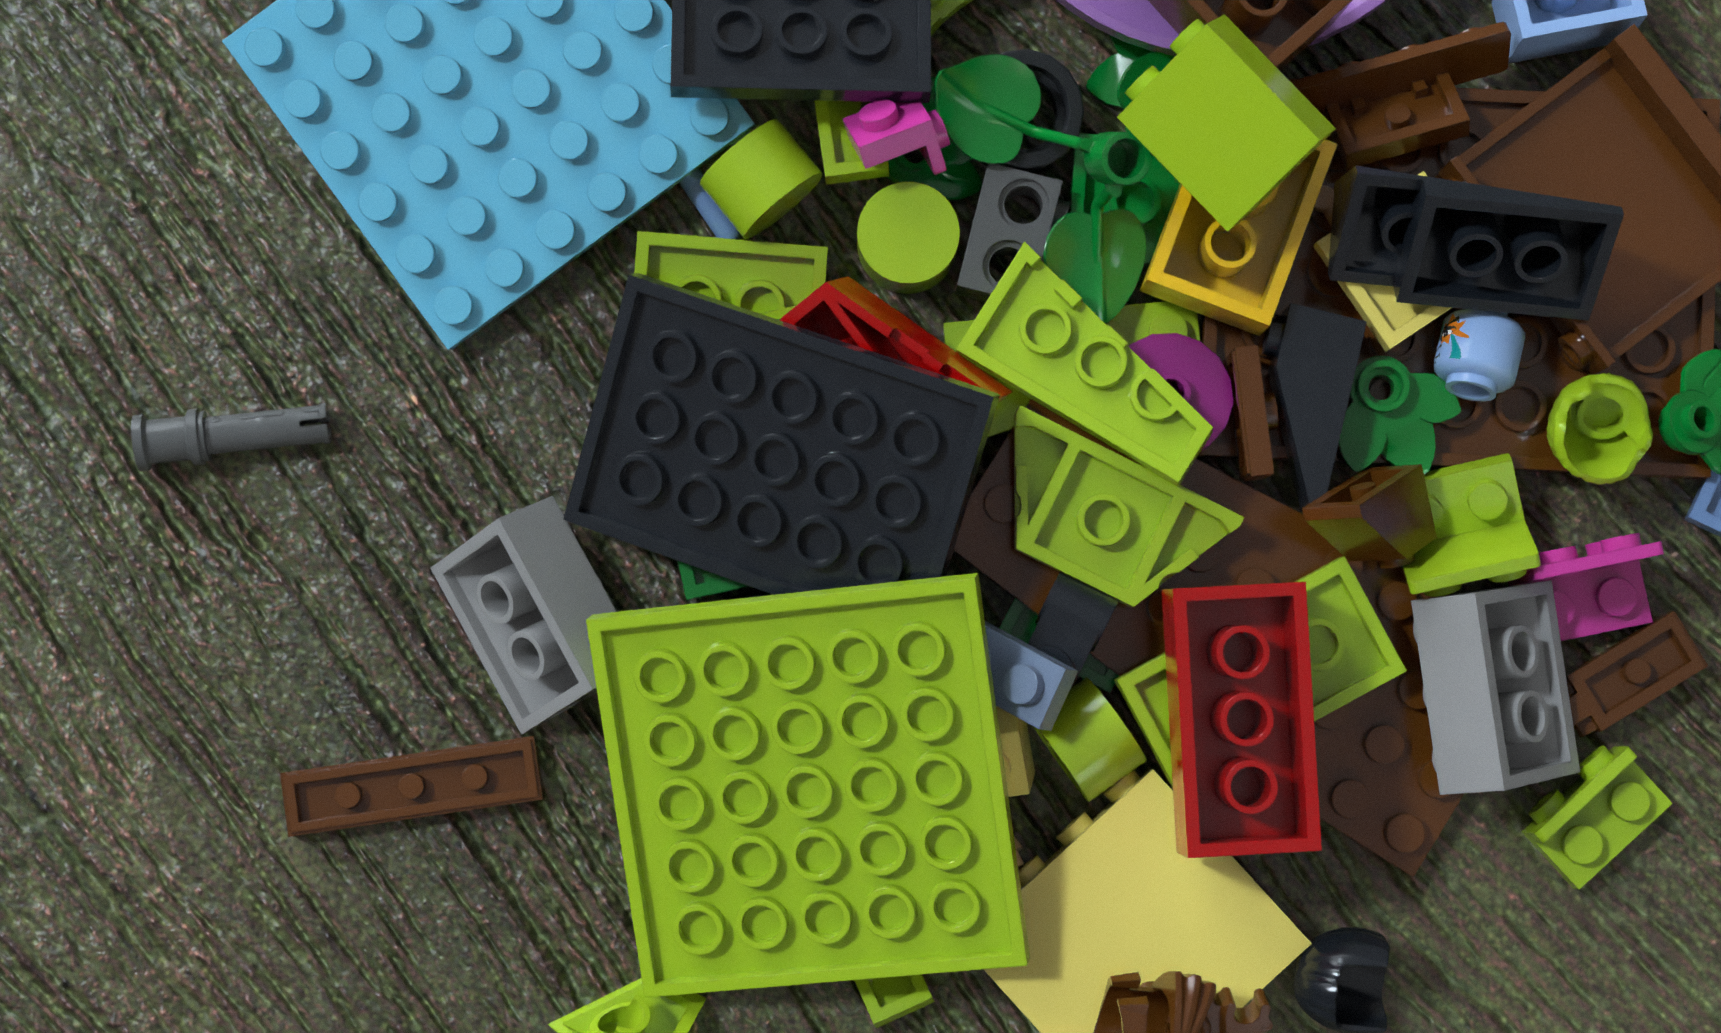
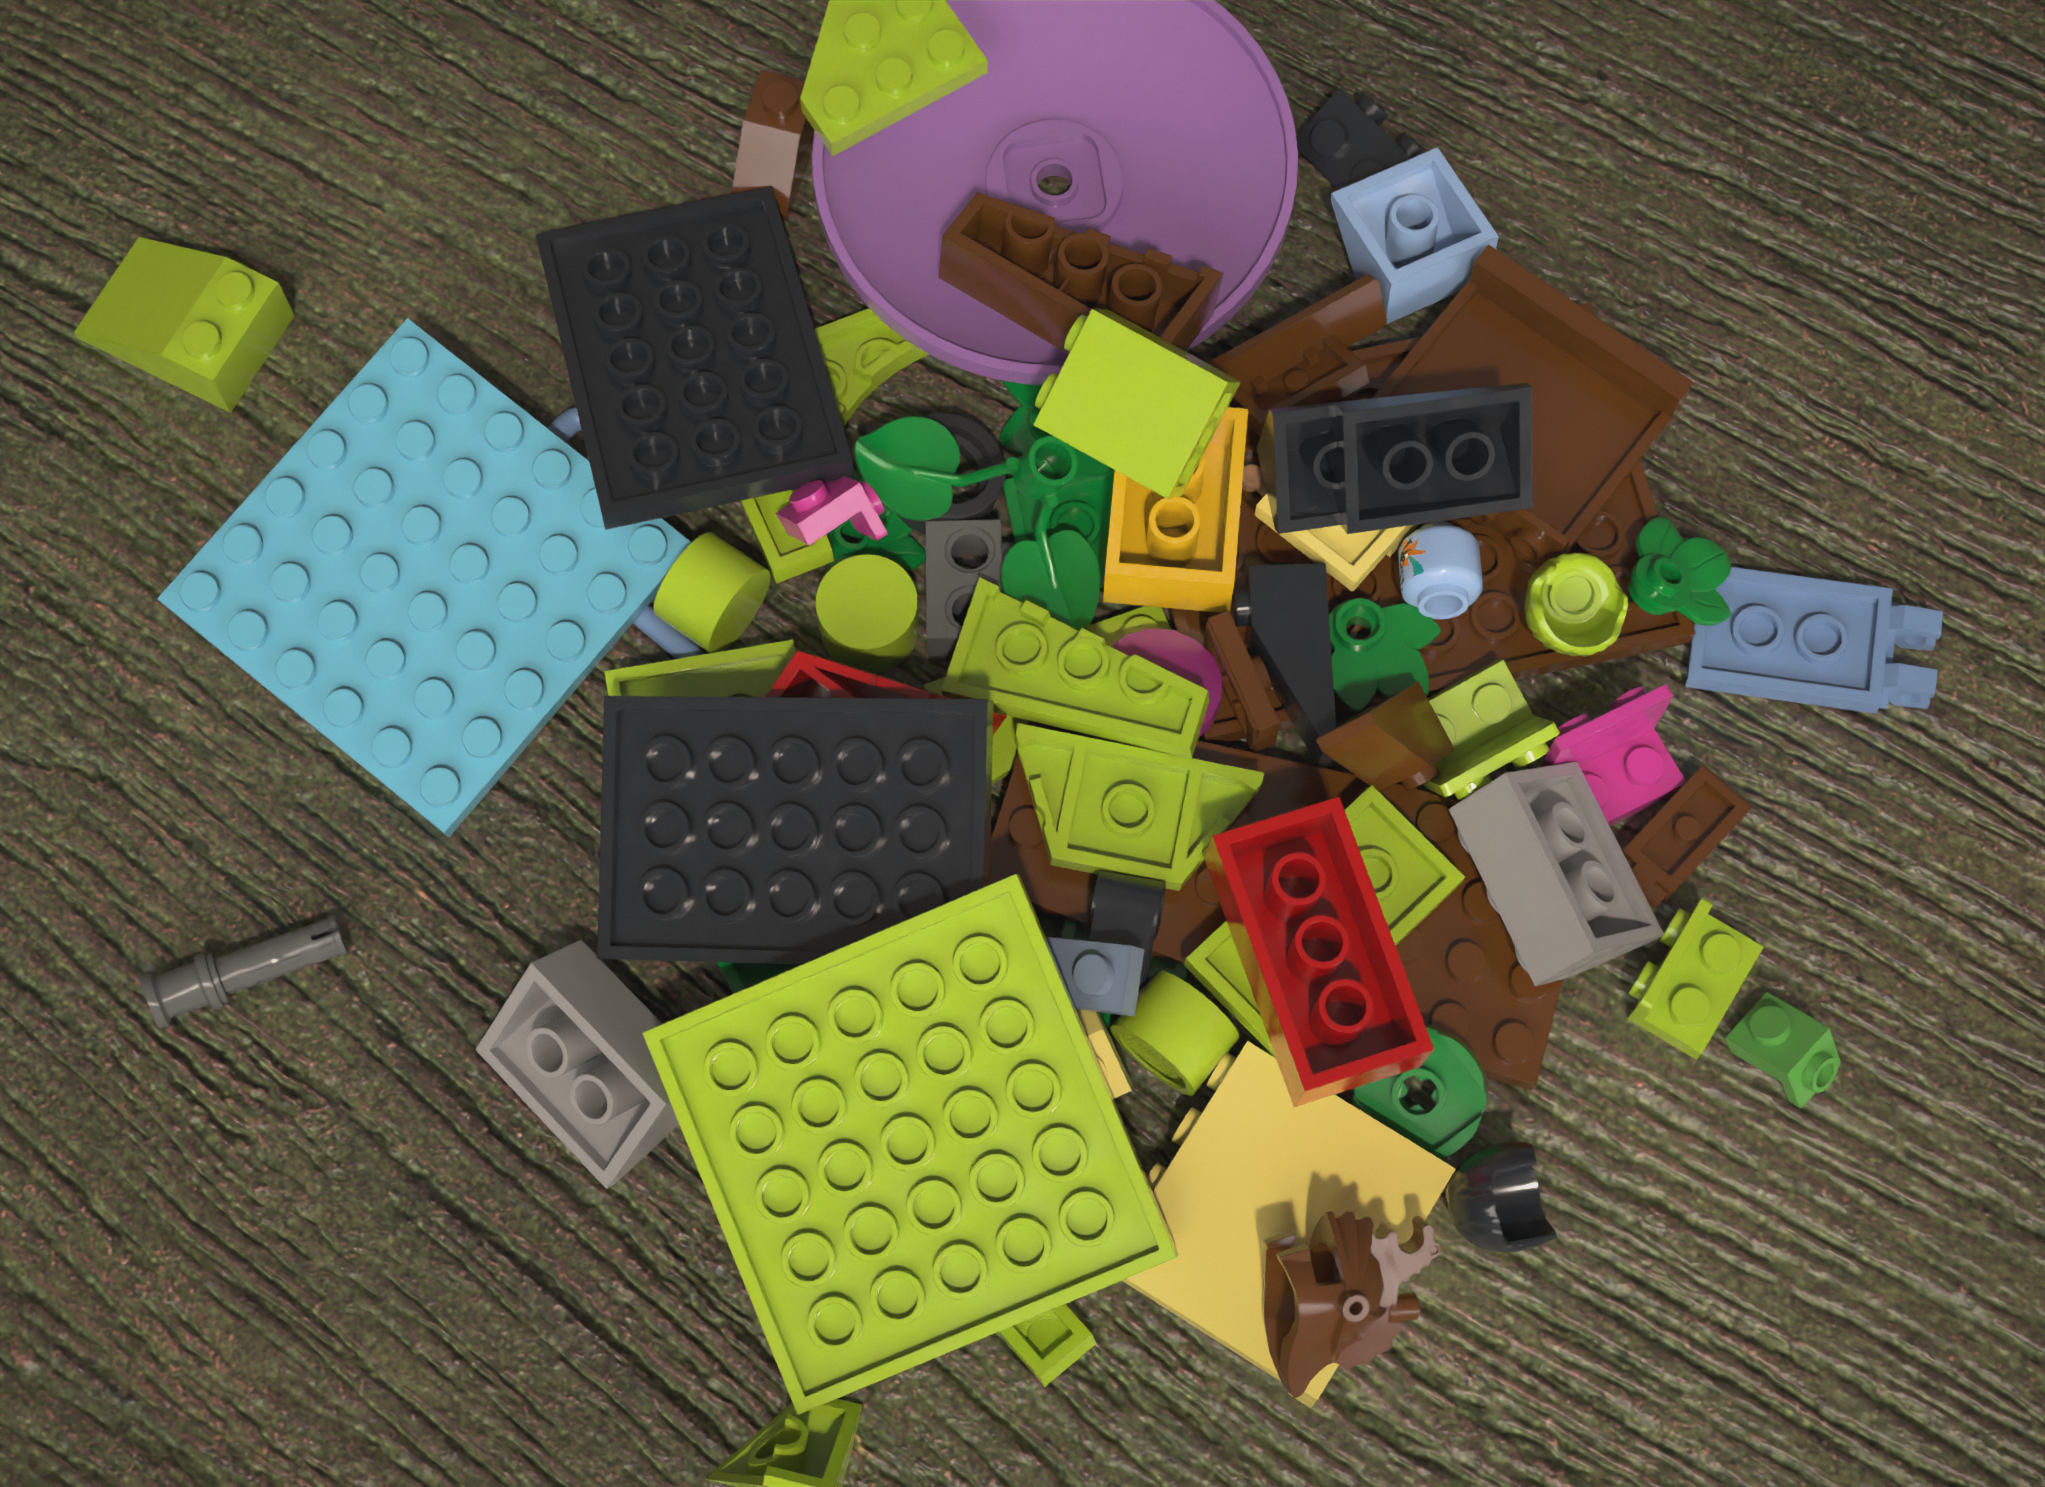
camera: 15 degrees left, 15 degrees down
reddish brown tile [280,736,545,837] -> none
none -> green plate [1353,1024,1489,1159]
none -> bright green bracket [1725,992,1841,1108]

